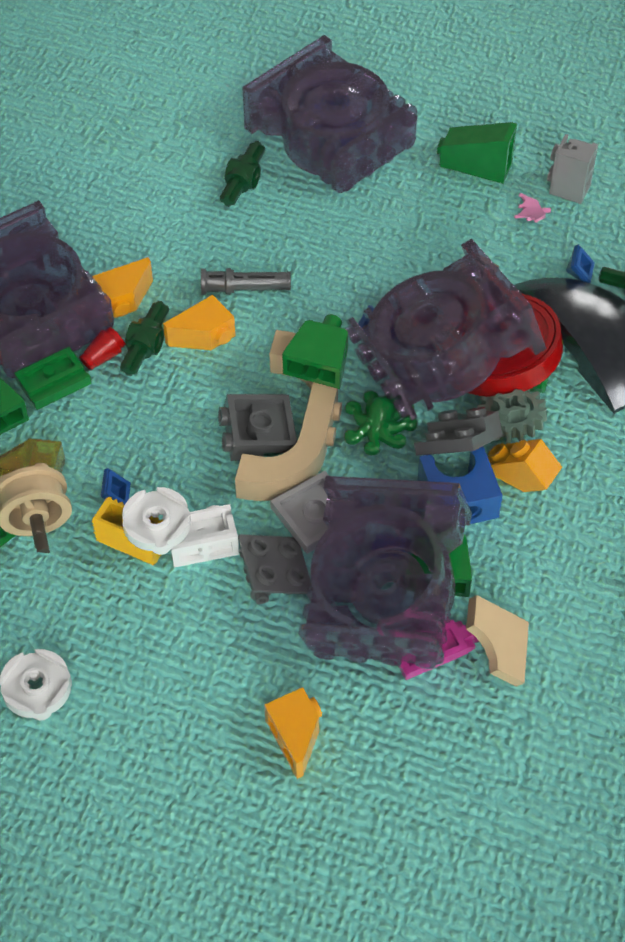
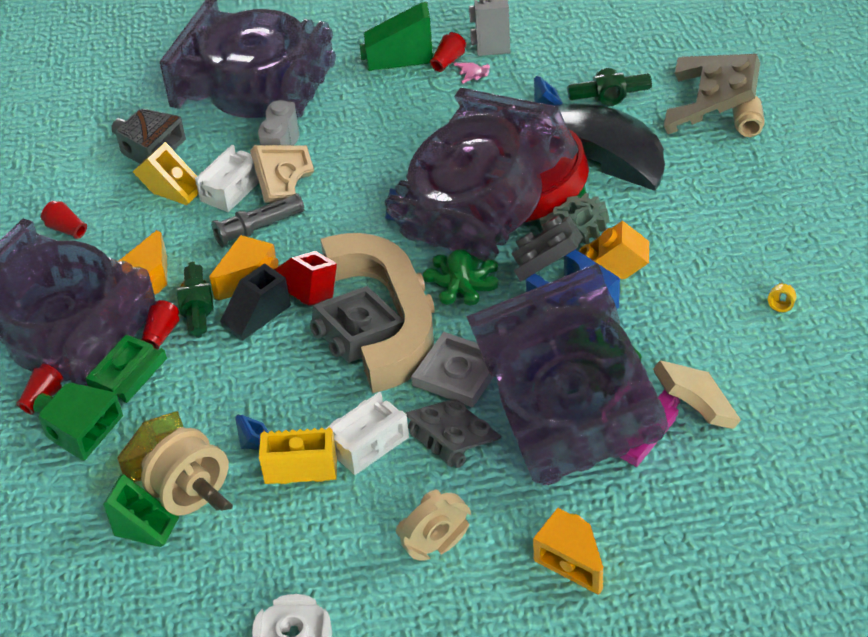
camera: 25 degrees left, 10 degrees down
white plate [122,487,191,555] -> none
dark green axle [220,141,265,207] -> none
green torso [282,314,348,389] -> none
none -> red cone [41,200,87,239]
none -> dark grey torso [112,109,186,164]
none -> yellow slope [132,142,198,205]
none -> white hinge [195,145,259,213]
none -> black slope [220,263,291,341]
none -> tan tile [250,145,314,203]
none -> light grey brick [258,100,299,145]
none -> red slope [274,251,337,305]
none -> tan plate [396,490,471,561]
none -> red cone [430,32,466,72]

